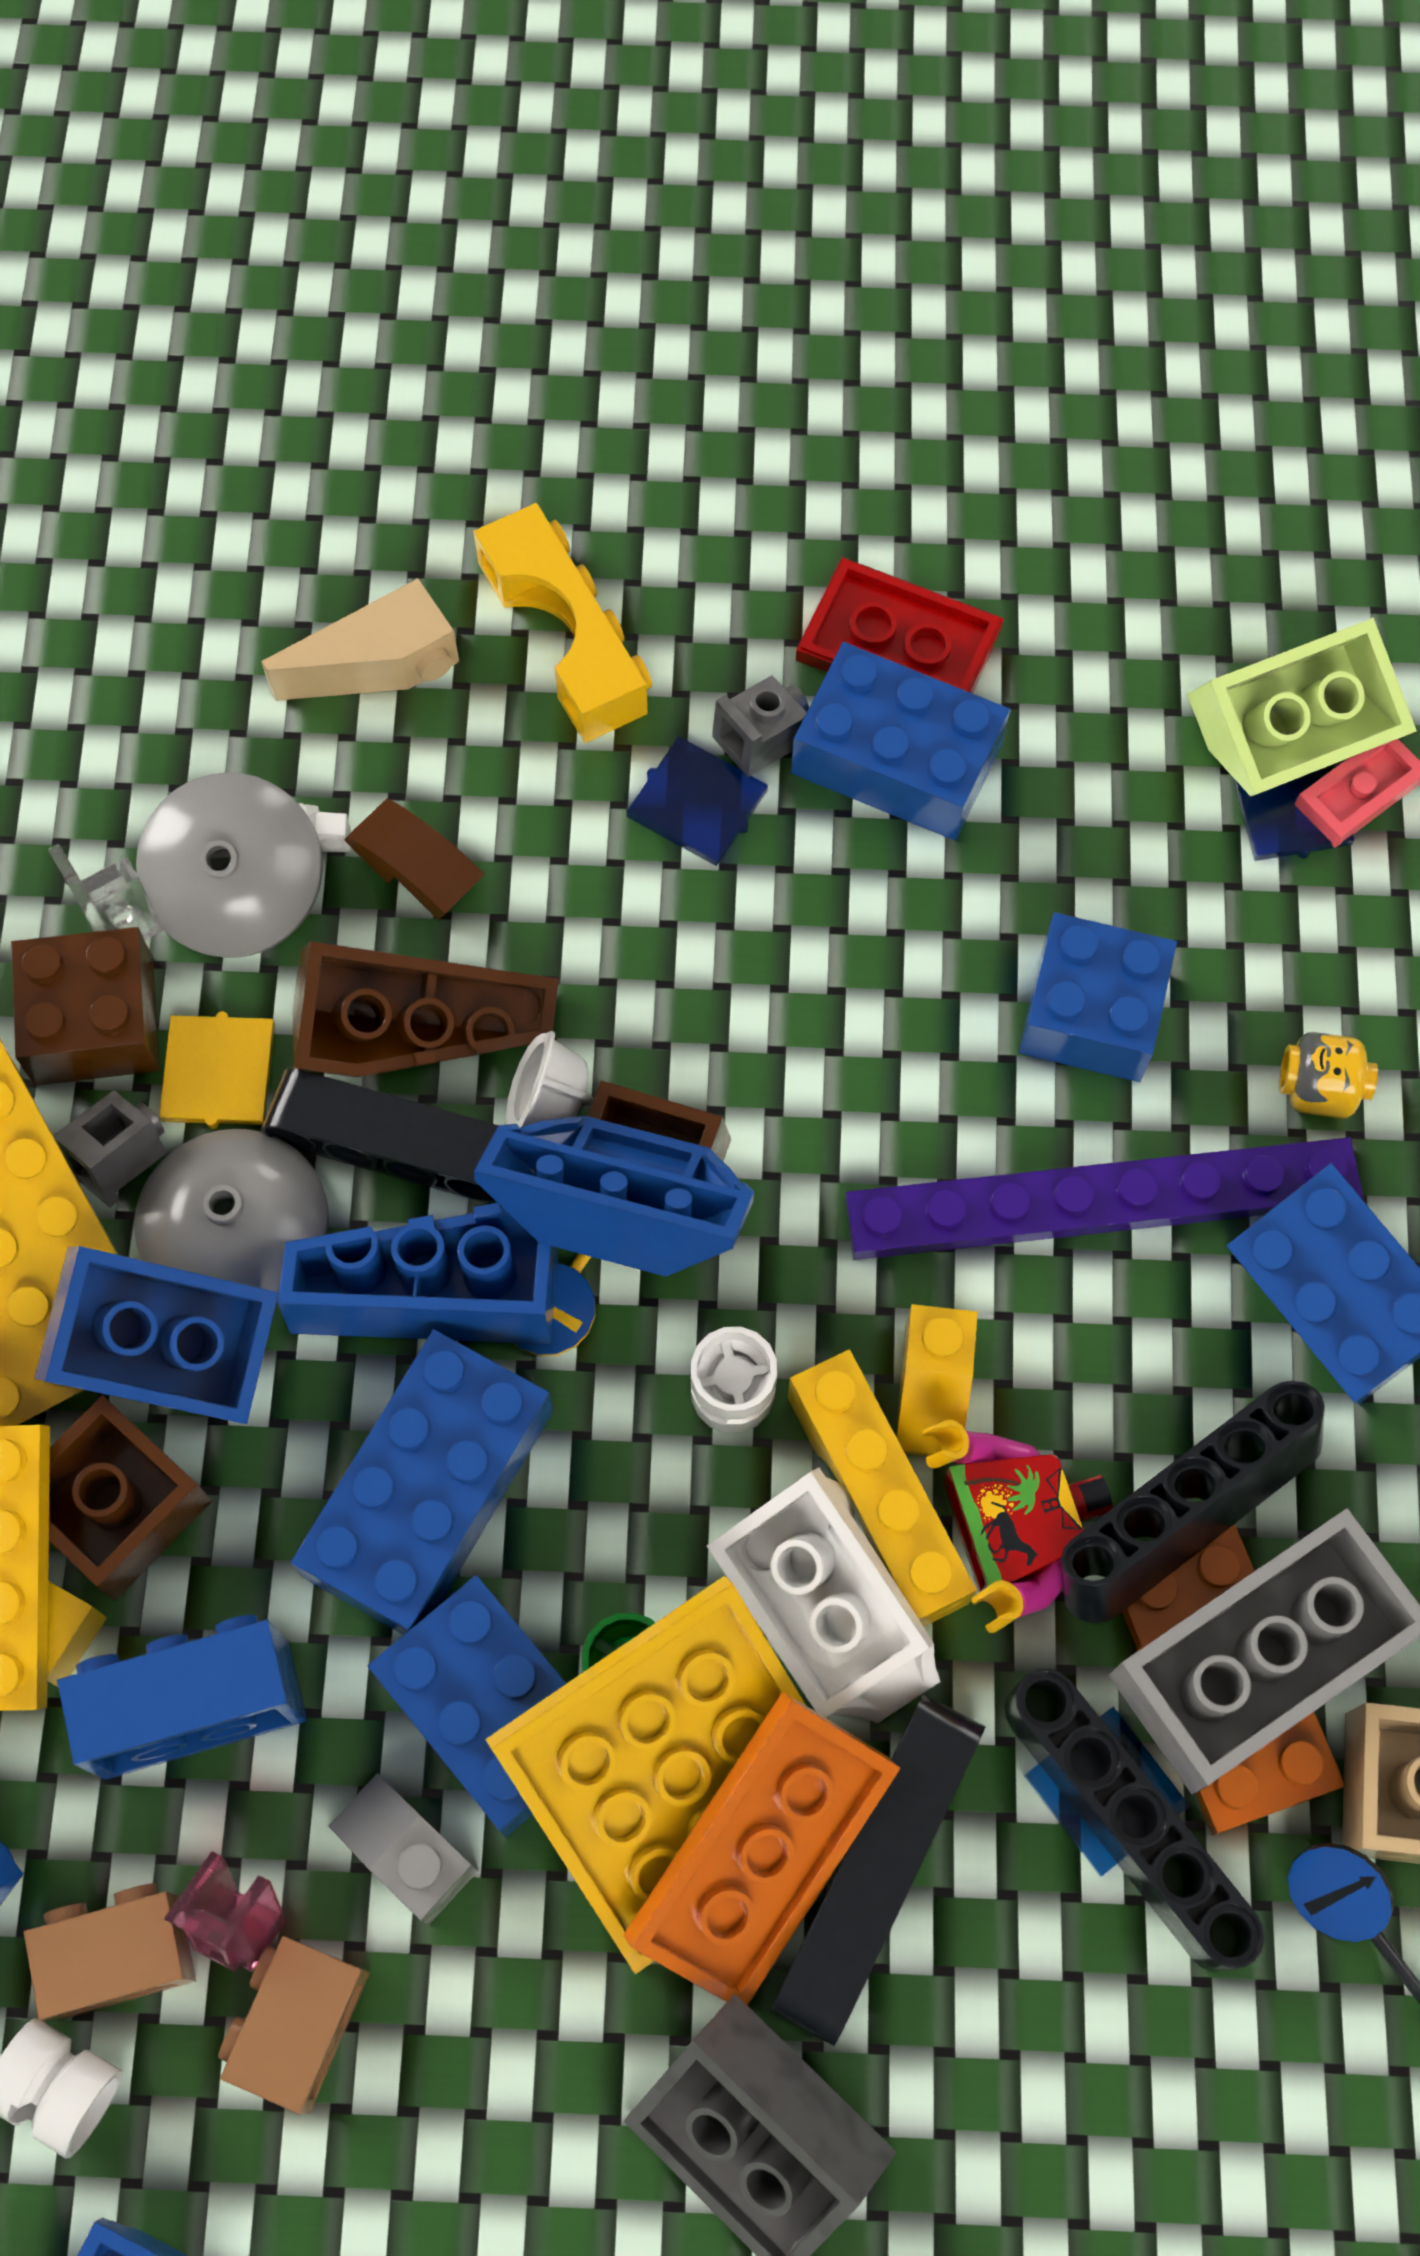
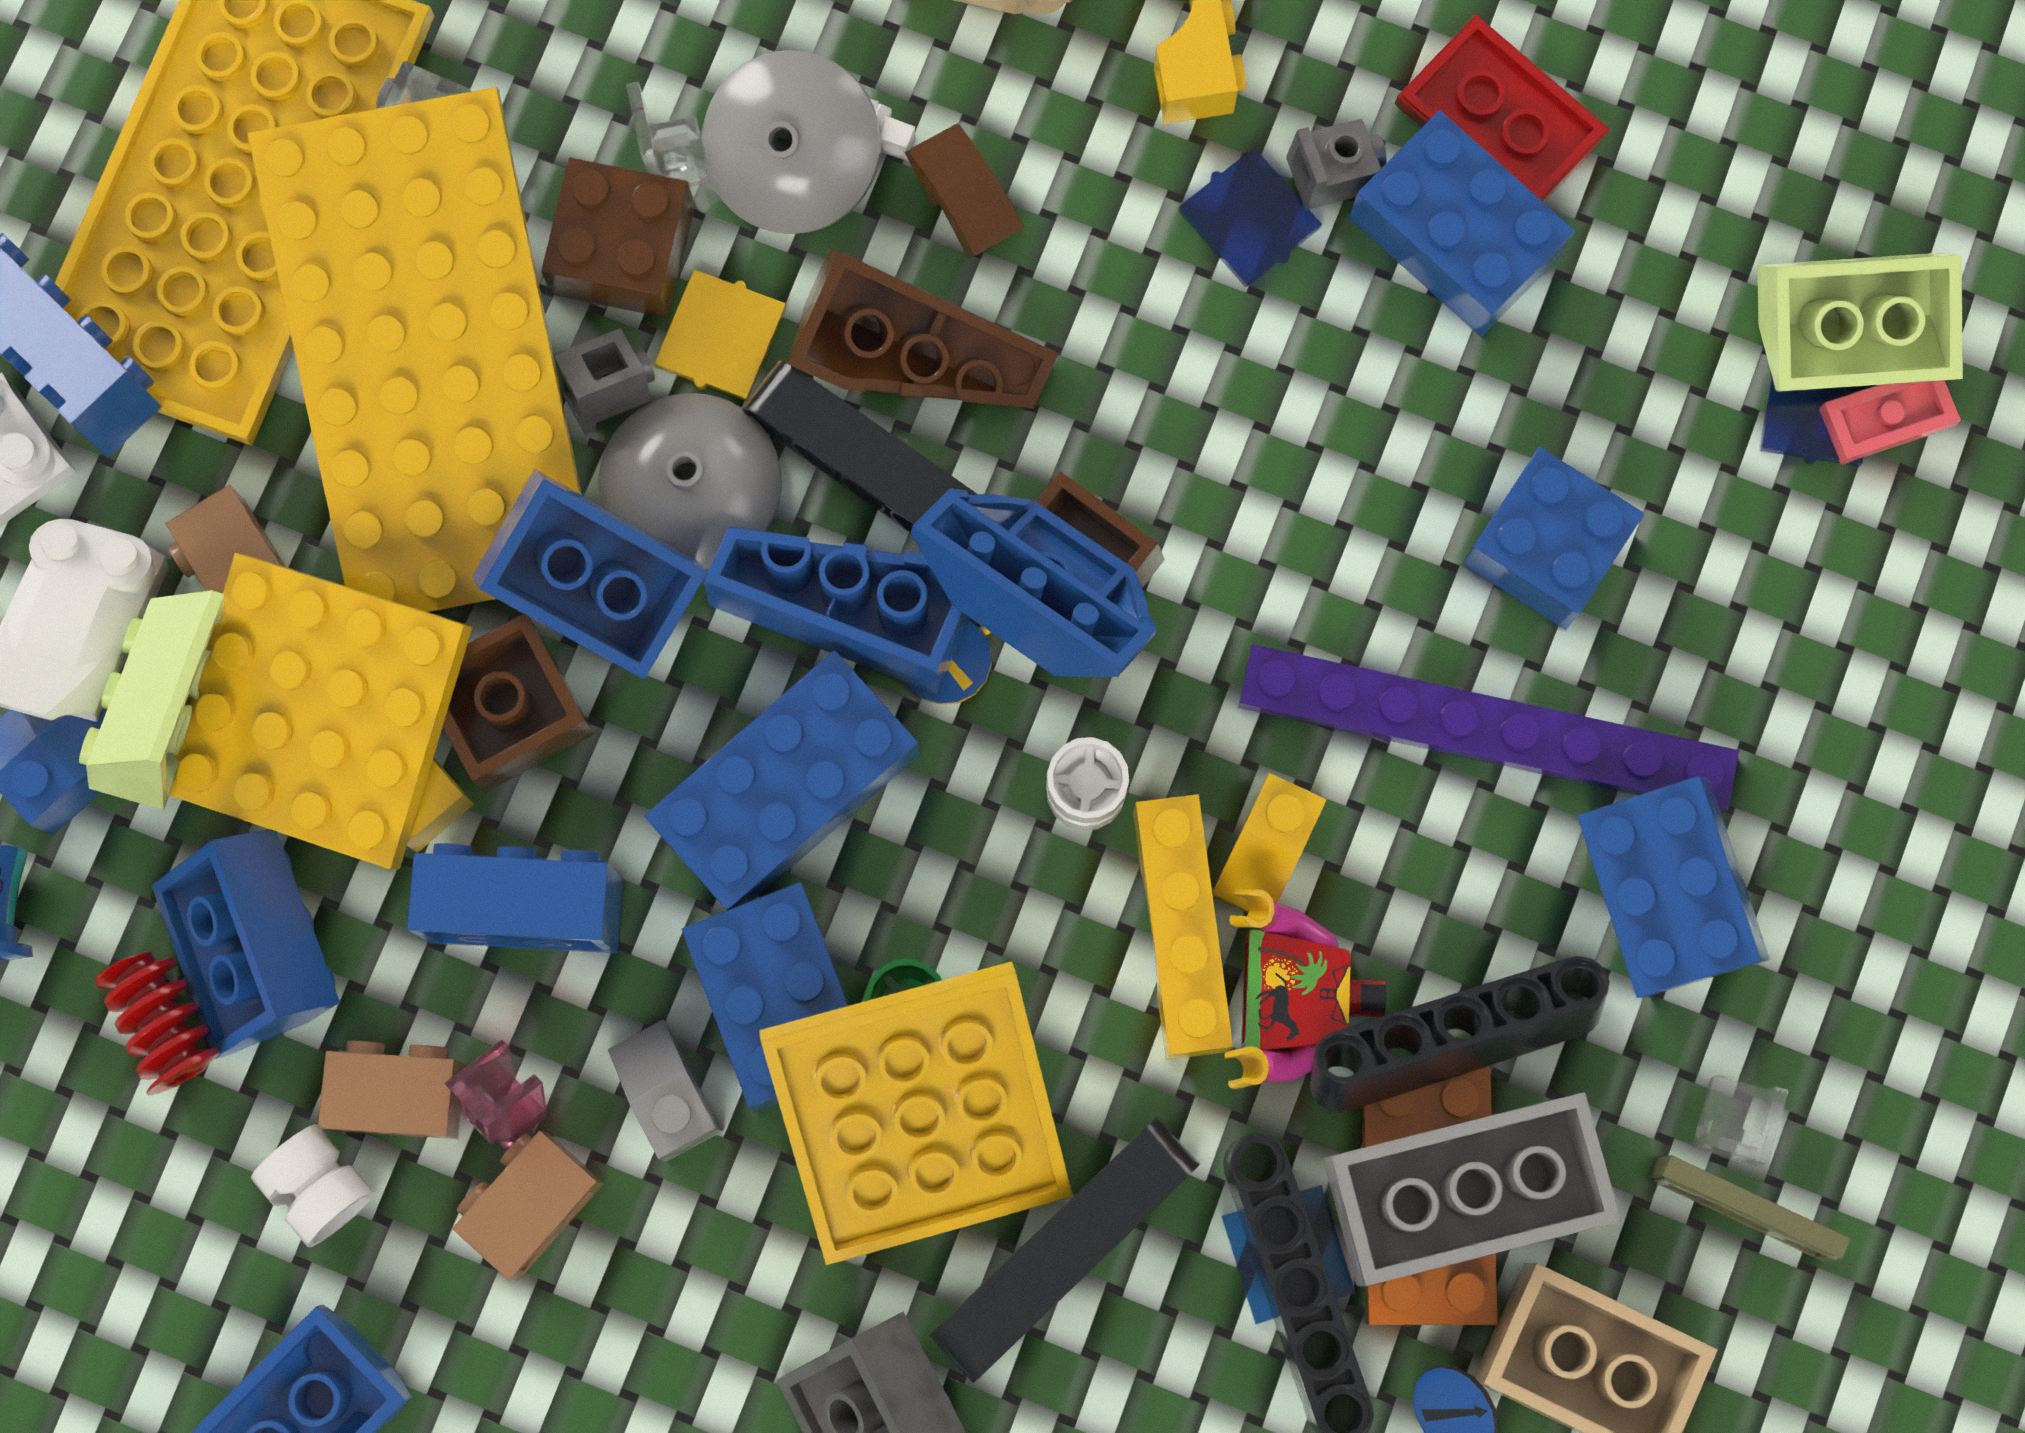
camera: 20 degrees right, 10 degrees up
white piece [506,1031,594,1128] -> none
orange plate [623,1691,901,2005] -> none
white slope [707,1468,941,1724] -> none
yellow head [1279,1032,1378,1119] -> none

